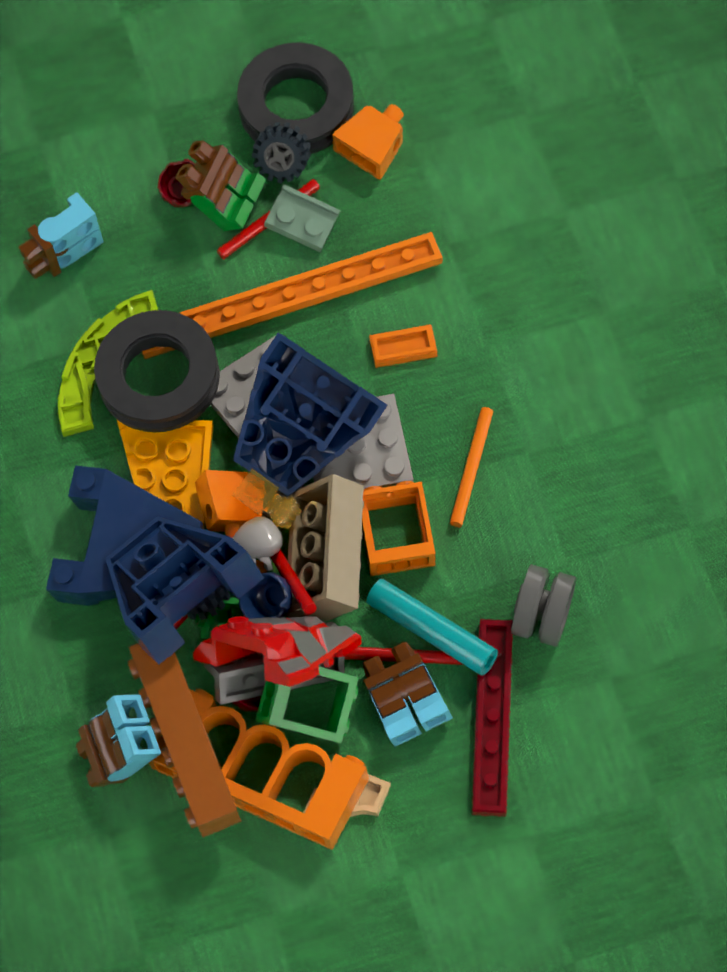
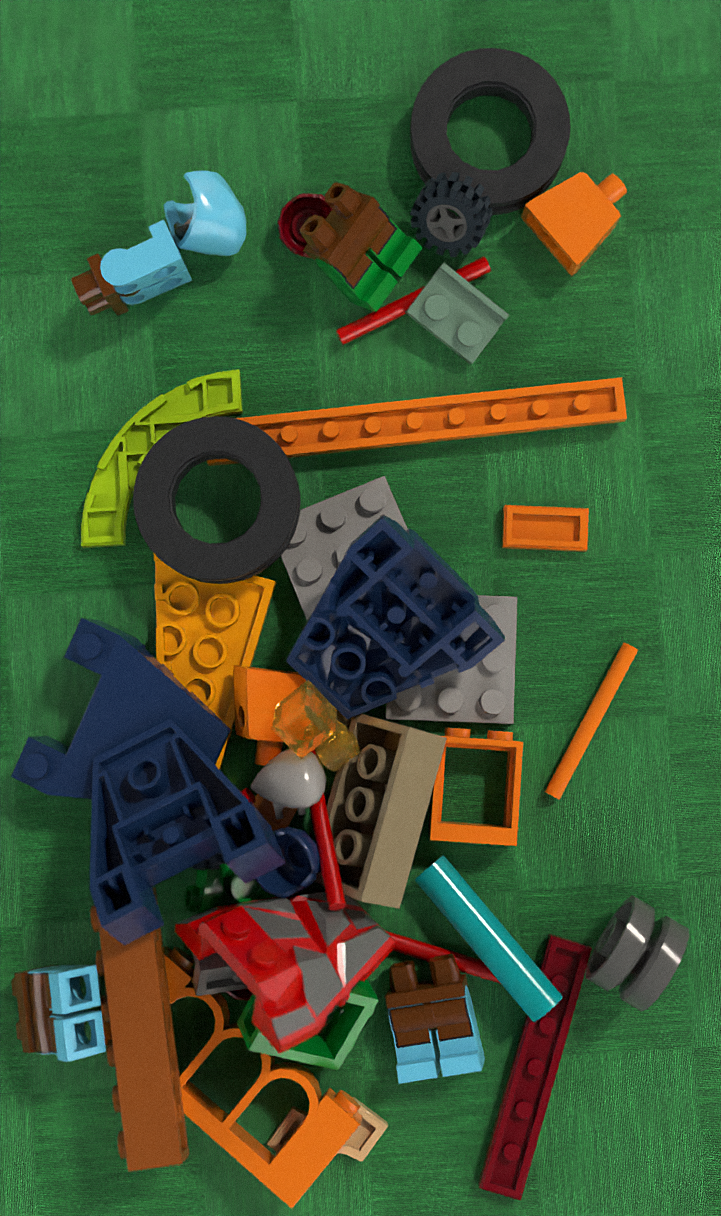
camera: 10 degrees right, 20 degrees up
none -> medium azure piece [164,171,246,256]

